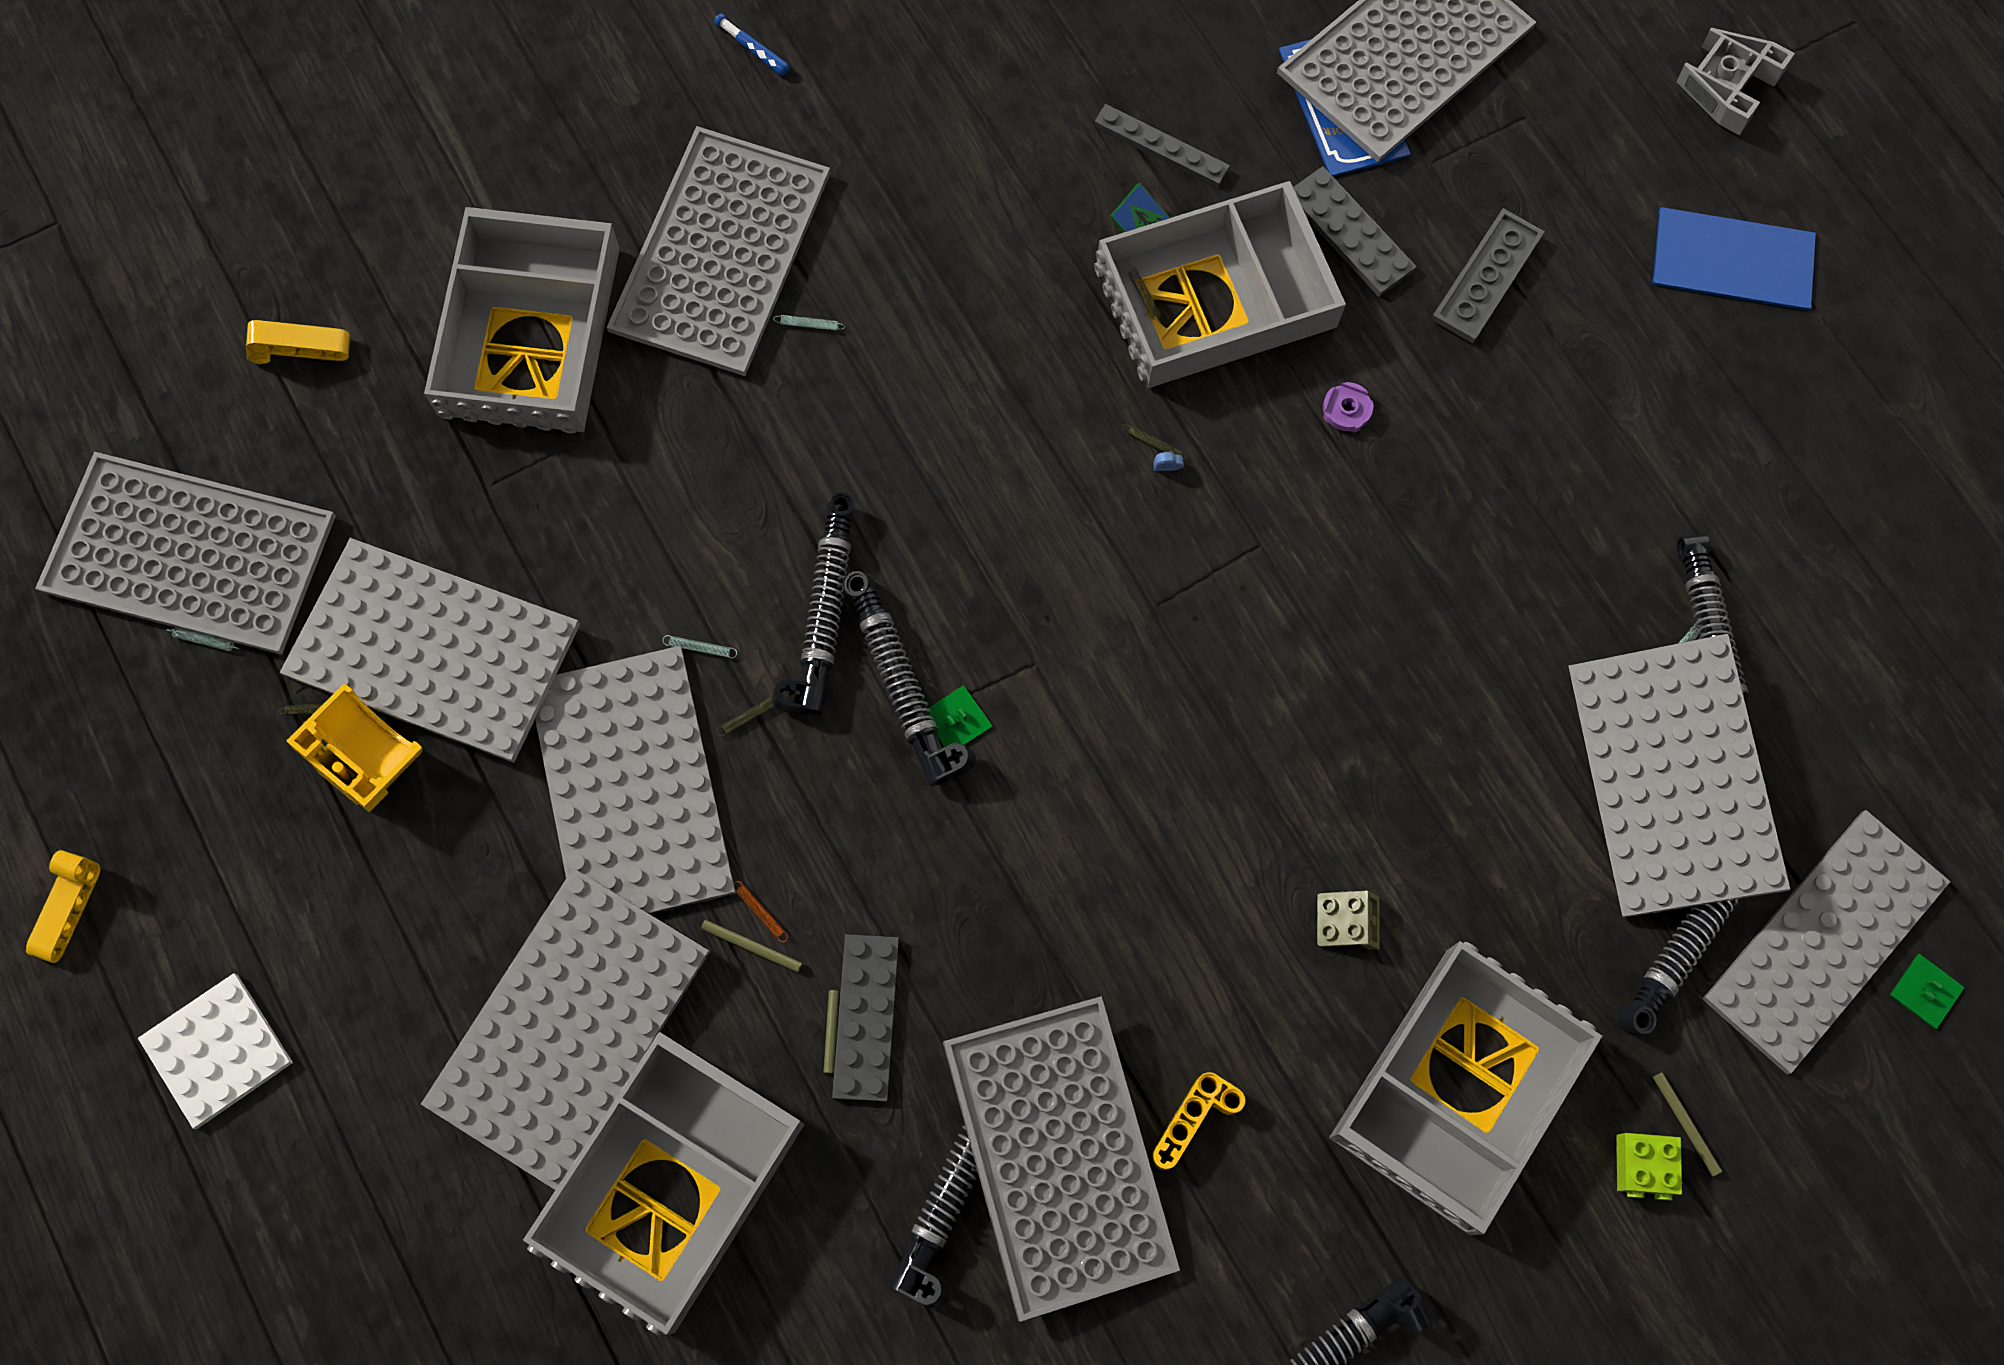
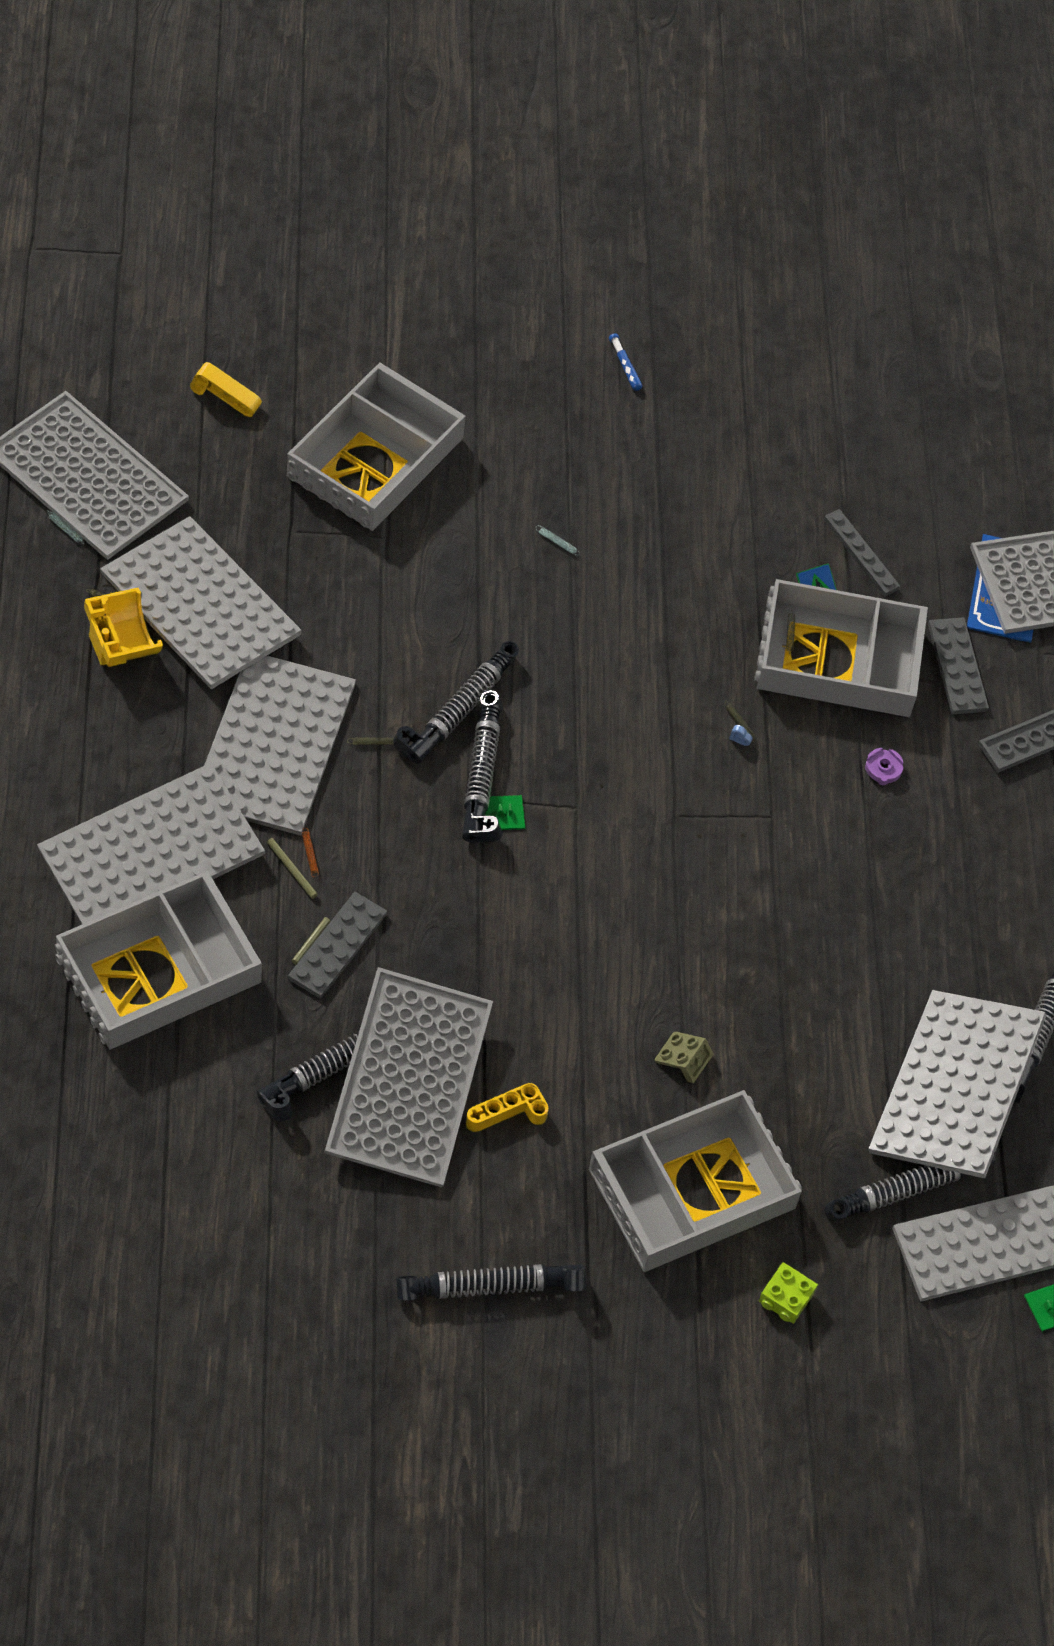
camera: 25 degrees right, 15 degrees down
light grey plate [607,126,830,376] -> none
light aqua piece [663,635,737,658] -> none
olive bar [1653,1072,1722,1176] -> none

